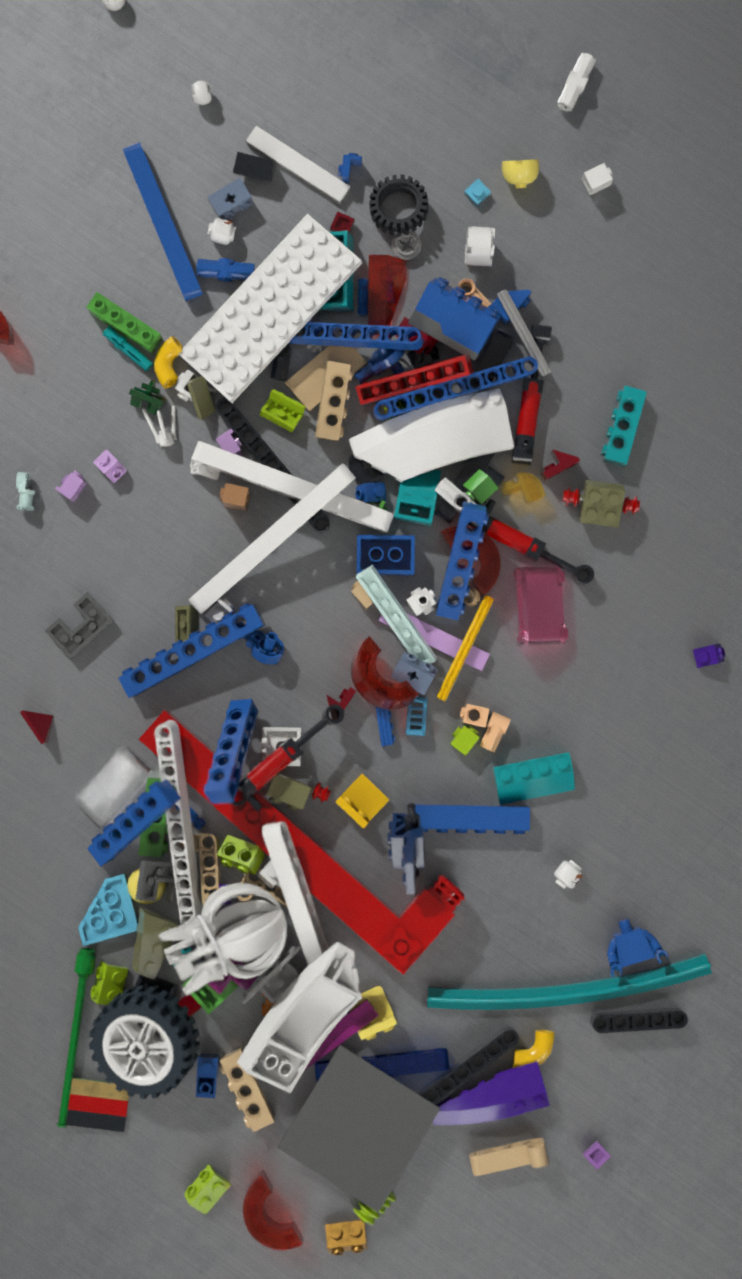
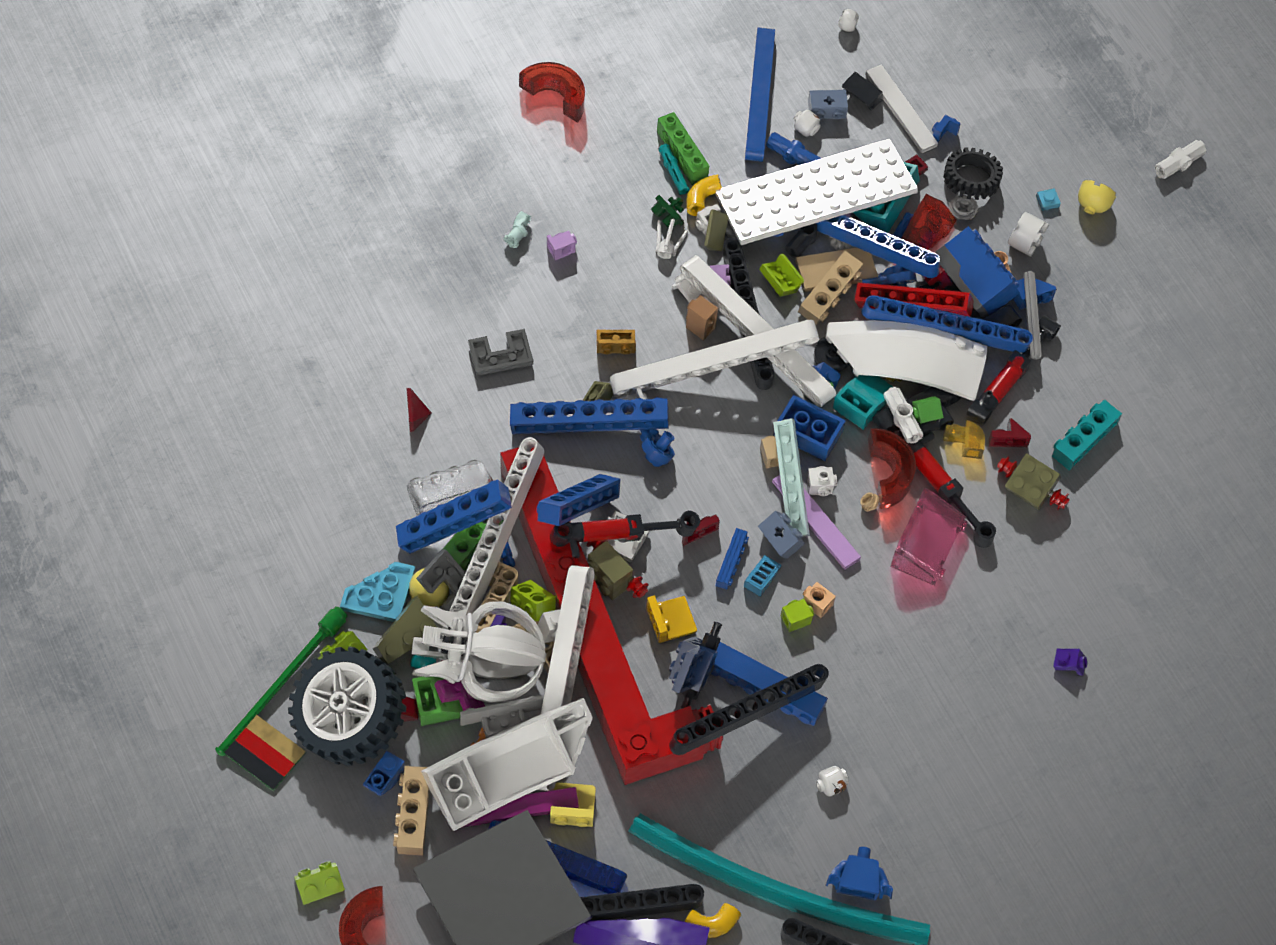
camera: 25 degrees right, 25 degrees down
lavender bracket [93,449,127,483] -> none
clear red brick [351,636,419,710] -> none
blue brick [436,501,489,620] -> none
yellow axle [437,595,494,701] -> none
light nougat piece [480,711,511,753] -> none
teal slope [492,752,575,805] -> none
white brick [582,163,613,195] -> none
none -> pearl gold bracket [596,330,636,355]
none -> black beam [669,664,829,755]

